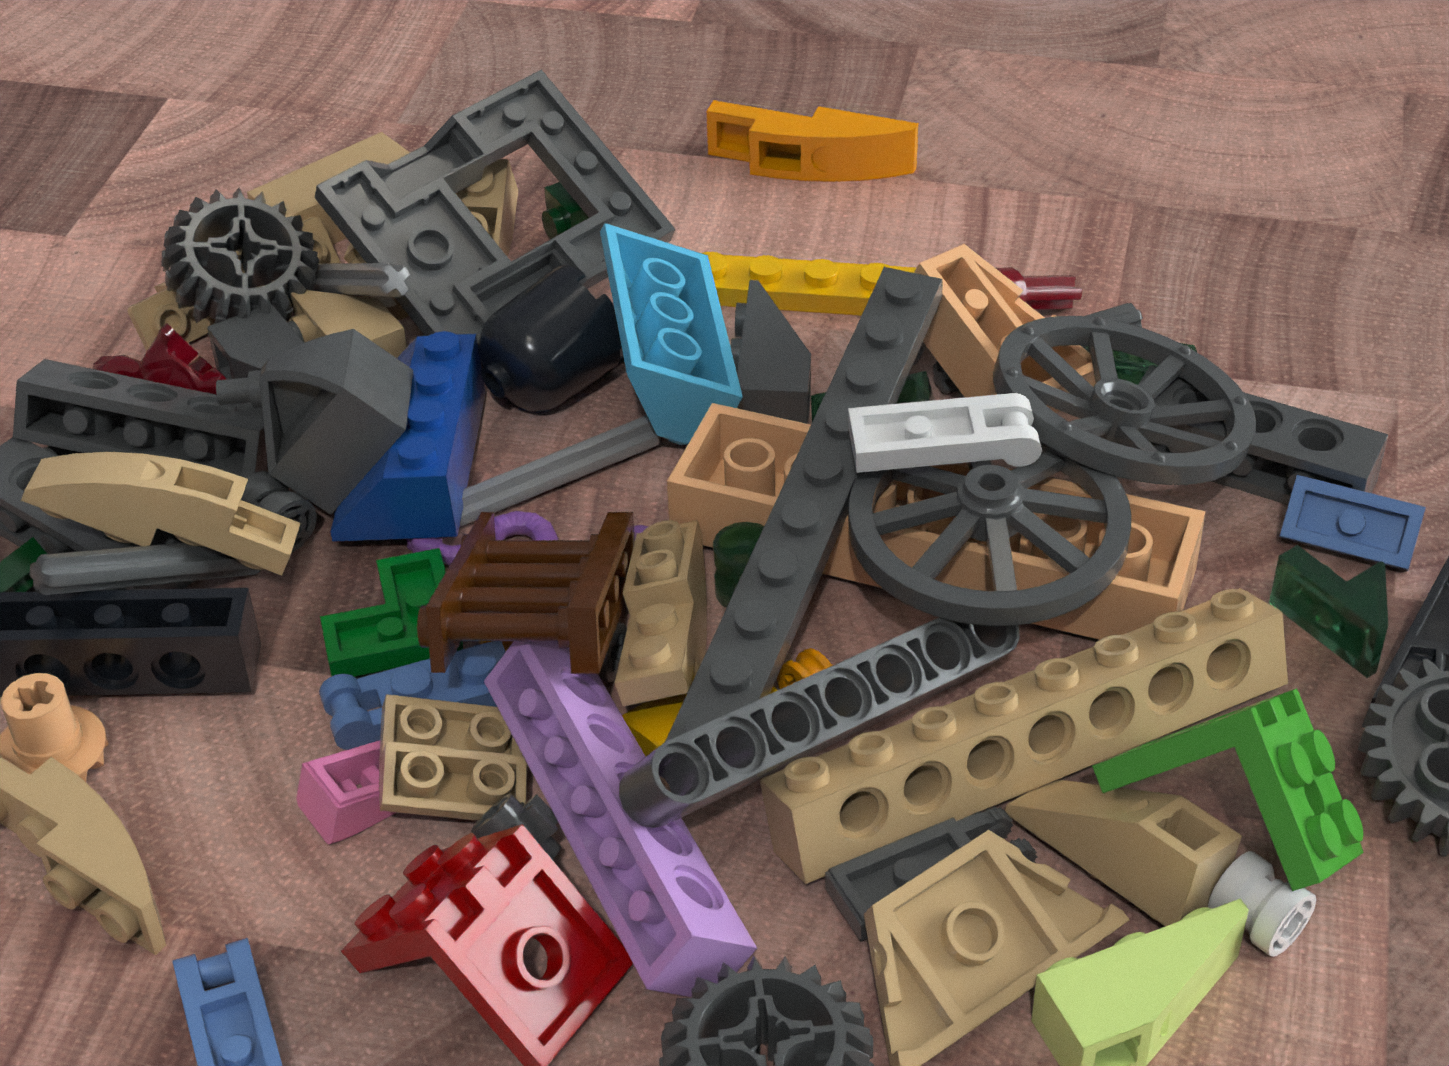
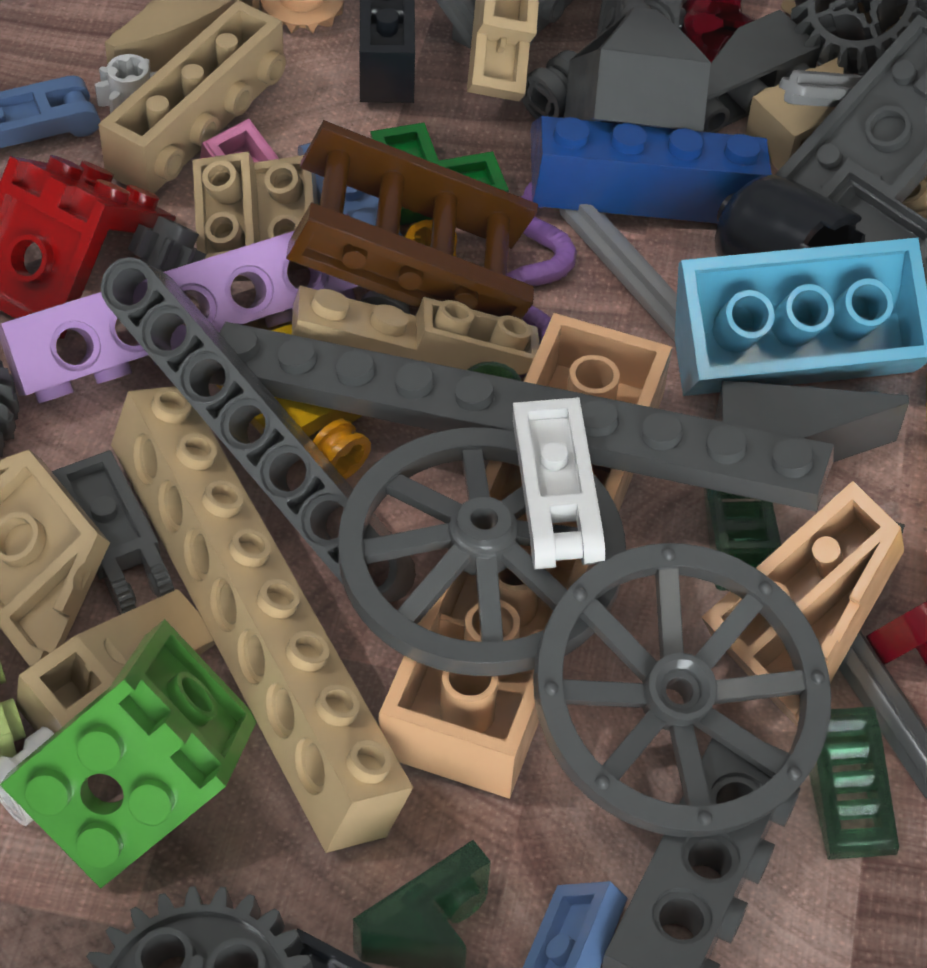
camera: 85 degrees right, 10 degrees up
none -> white gear [95,54,157,113]
none -> tan brick [98,0,286,194]

